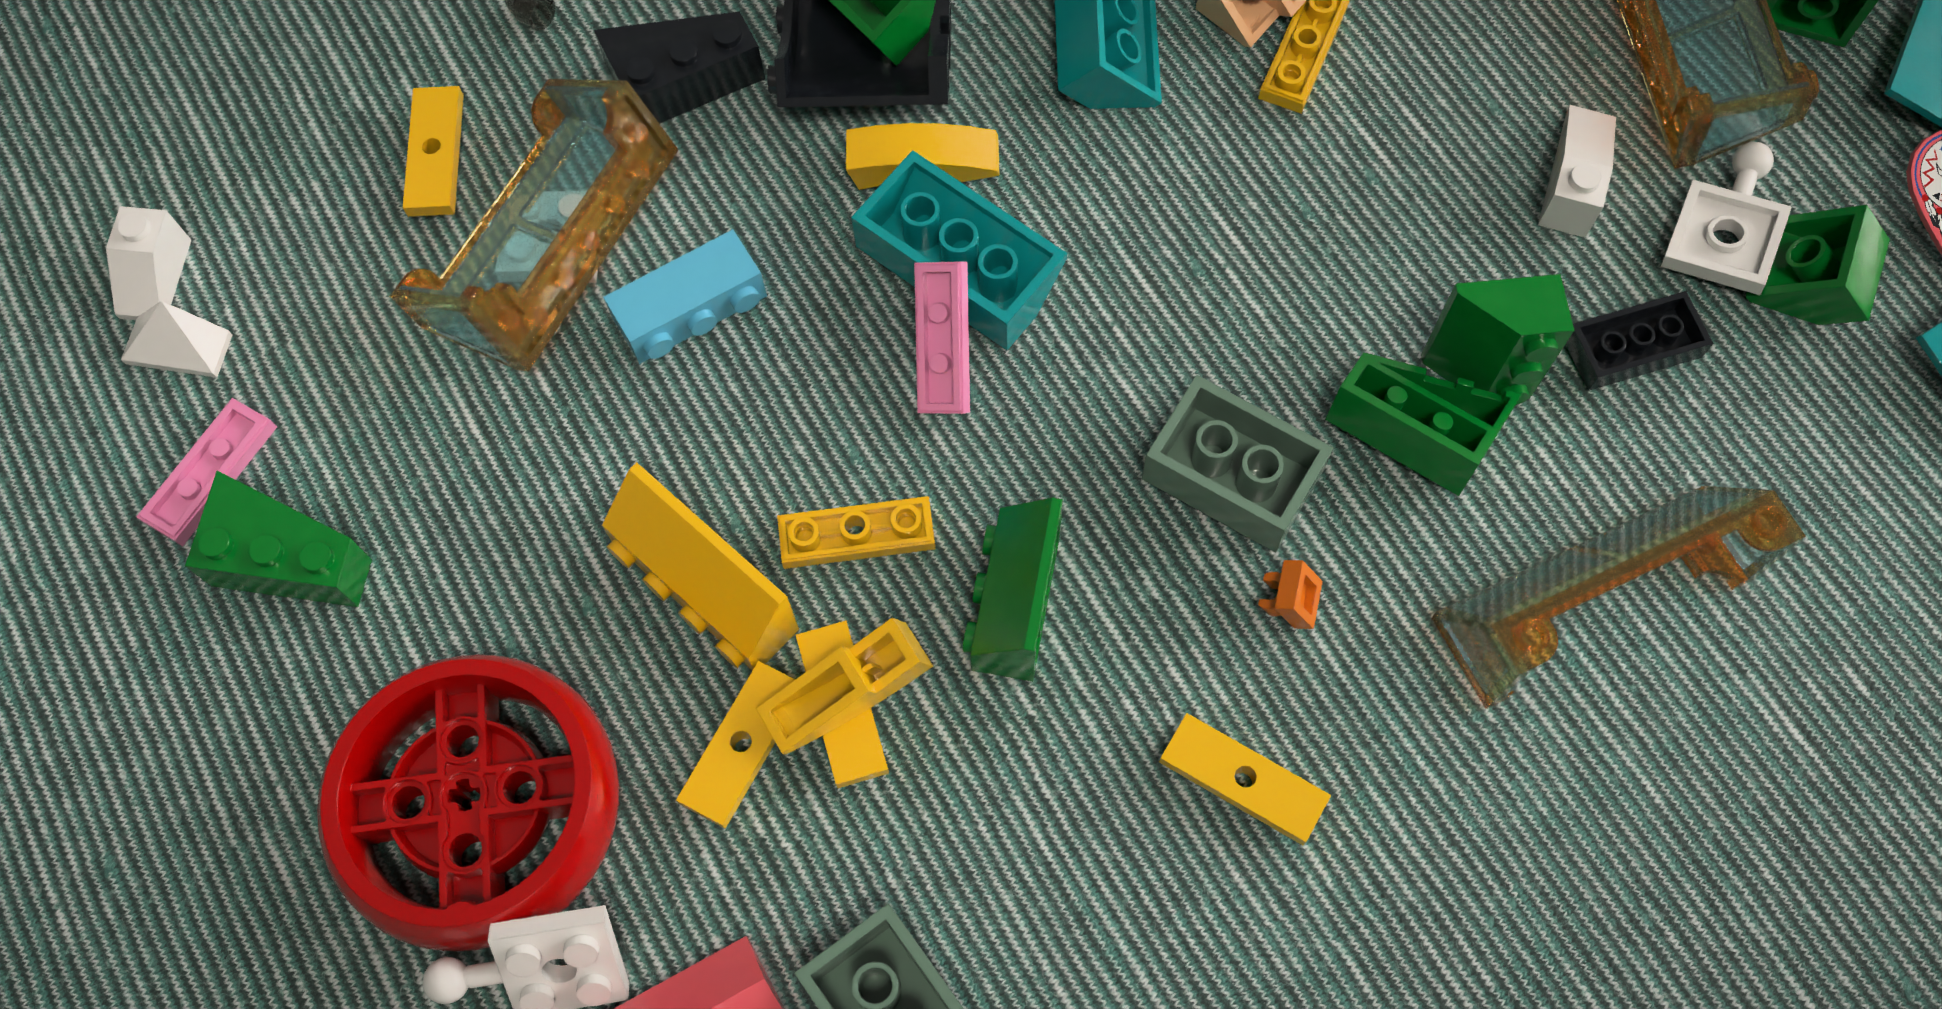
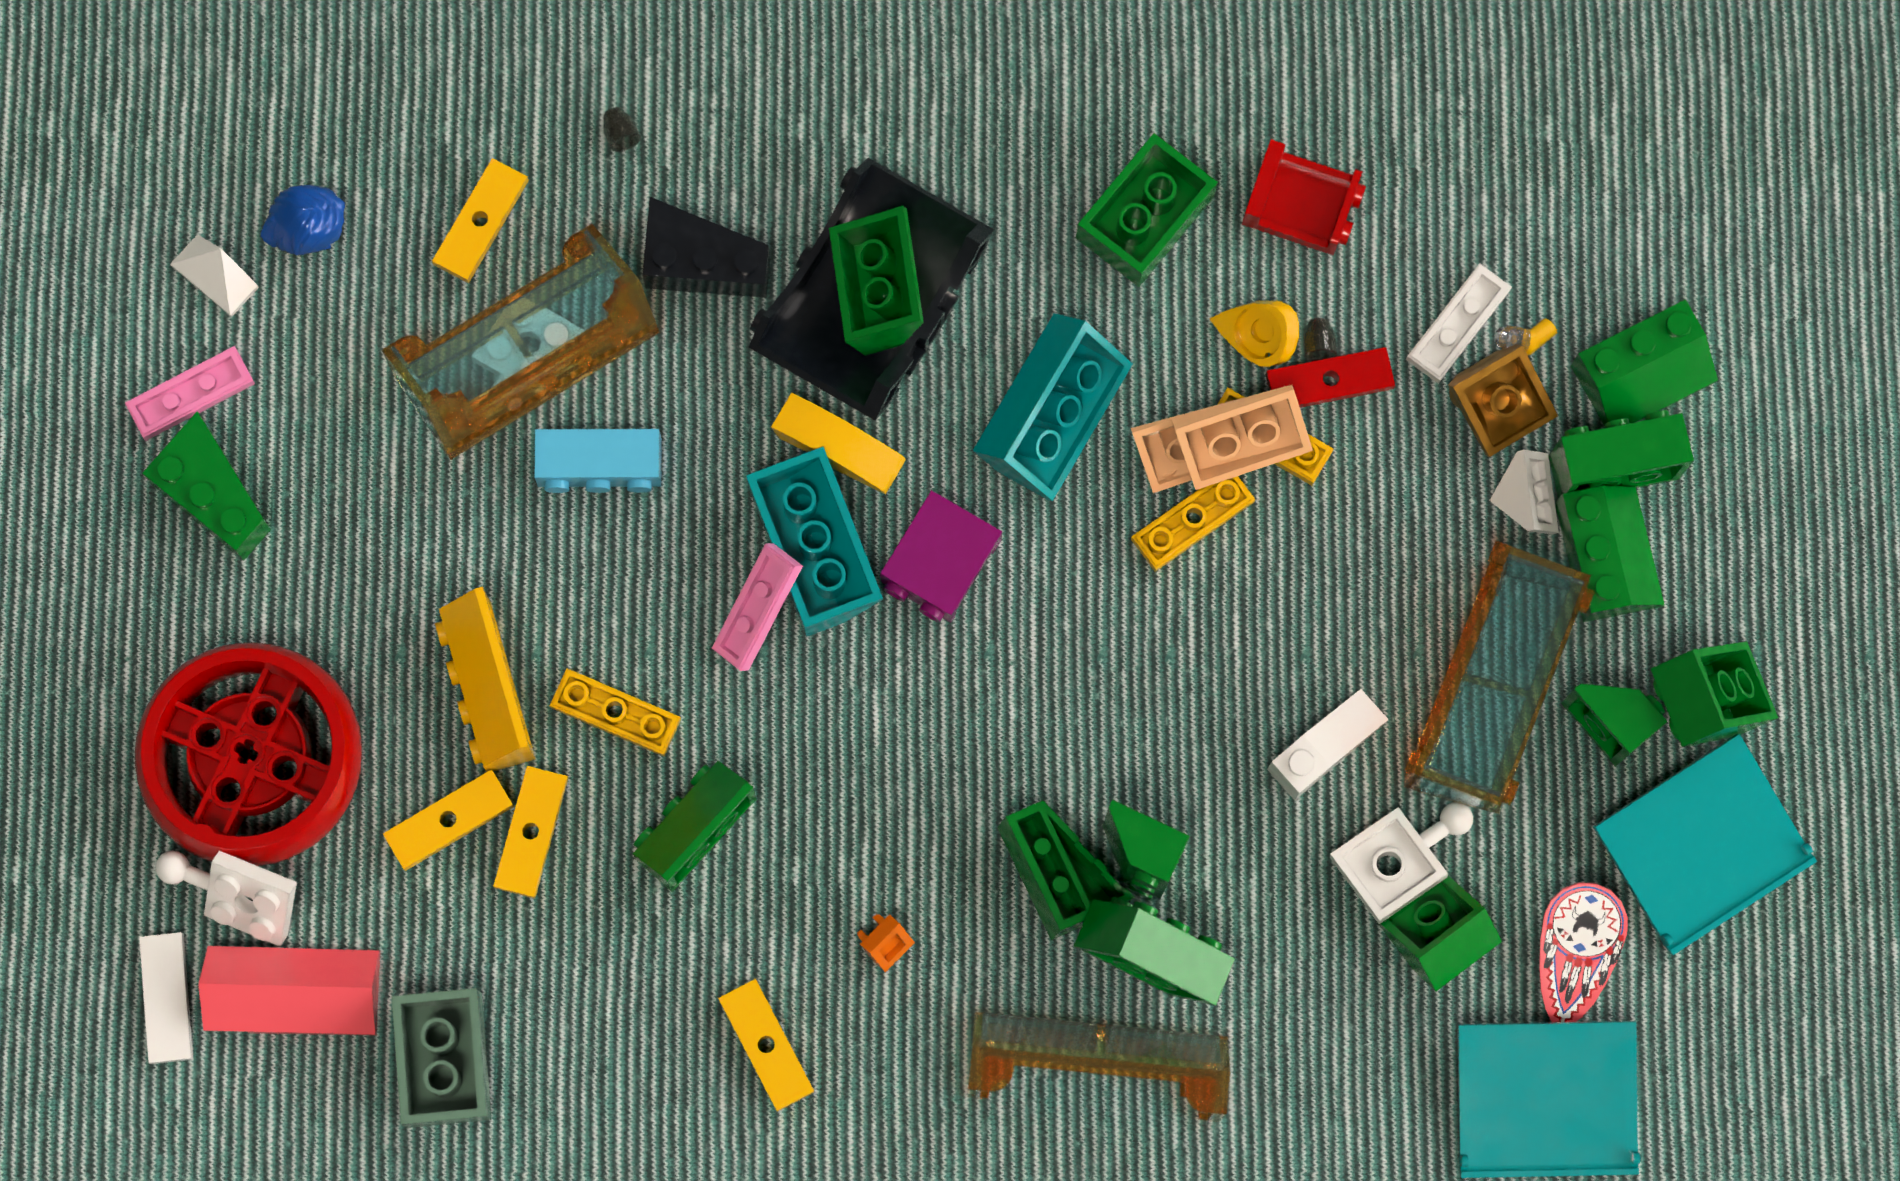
camera: 25 degrees right, 10 degrees up
white slope [106,206,191,320] -> none
yellow slope [756,617,933,754] -> none
sand green brick [1142,375,1334,553] -> none
black piece [1566,291,1714,391] -> none
none -> blue hair [261,185,345,256]
none -> magenta panel [880,490,1002,623]
none -> brick [1074,897,1235,1006]

